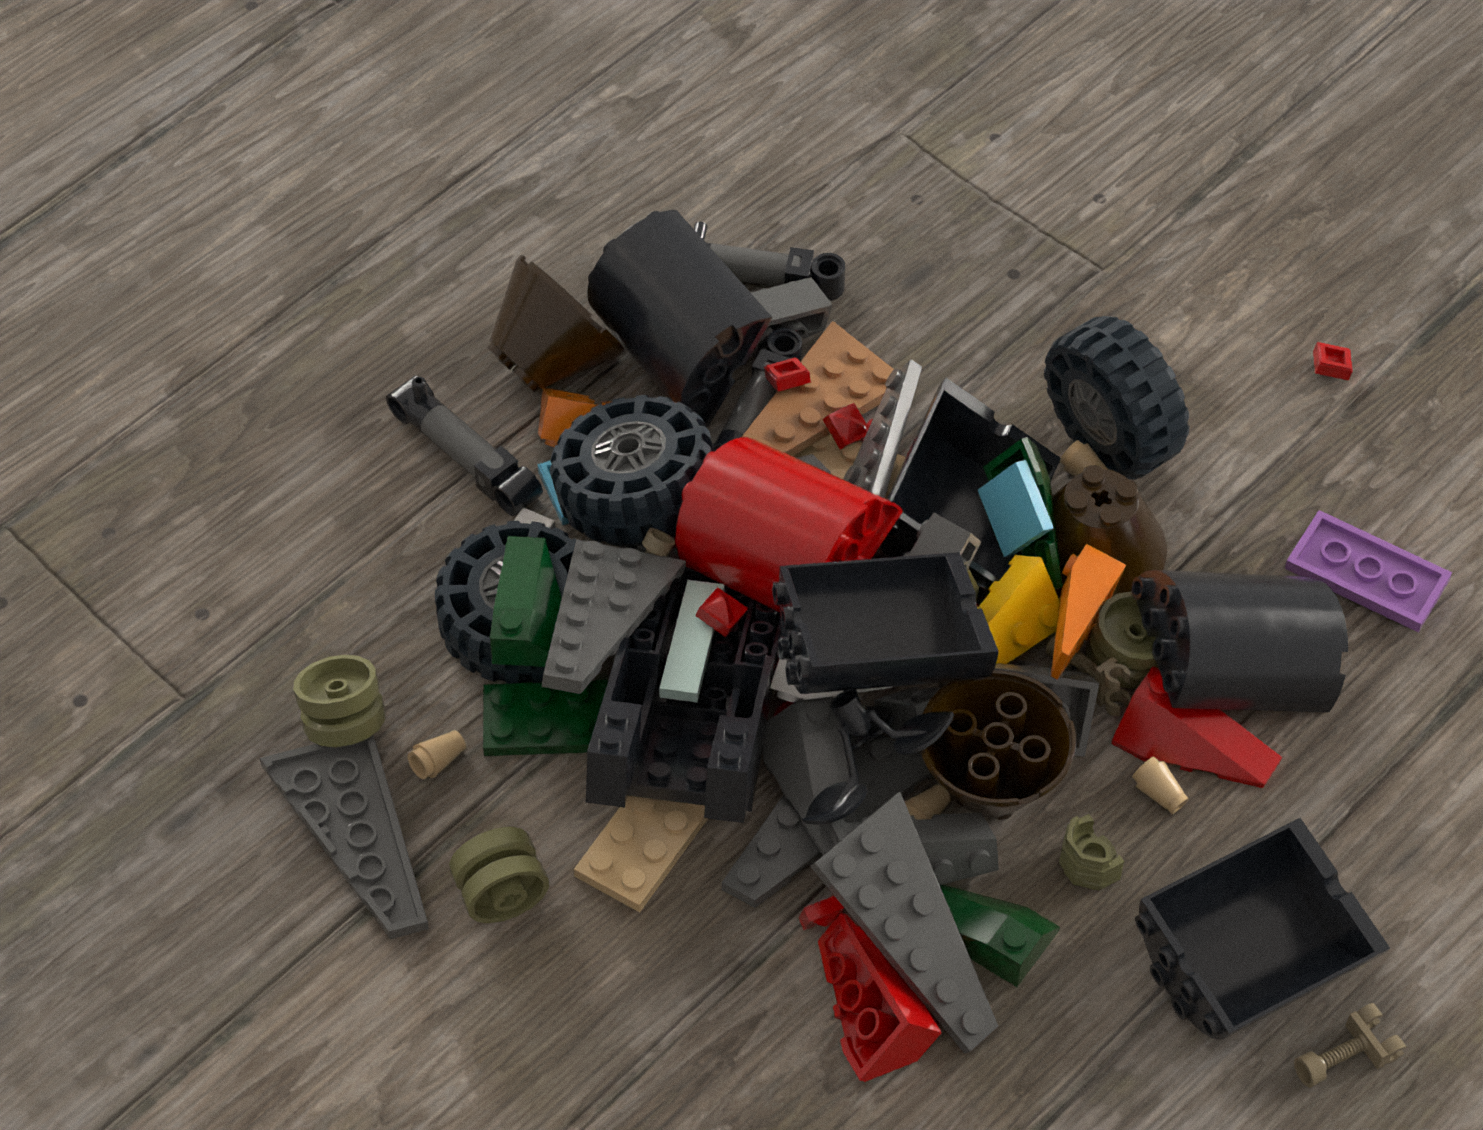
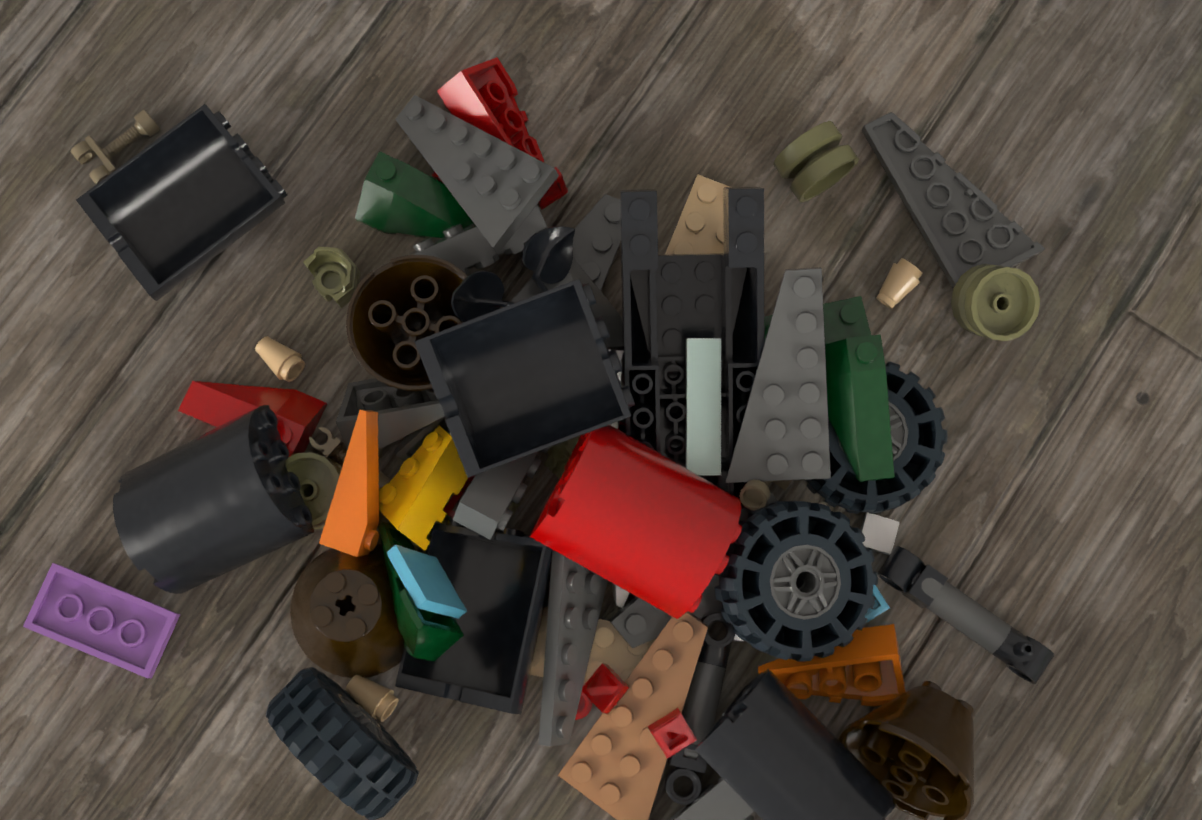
camera: 170 degrees right, 25 degrees up
red tile [695,587,748,637] -> none

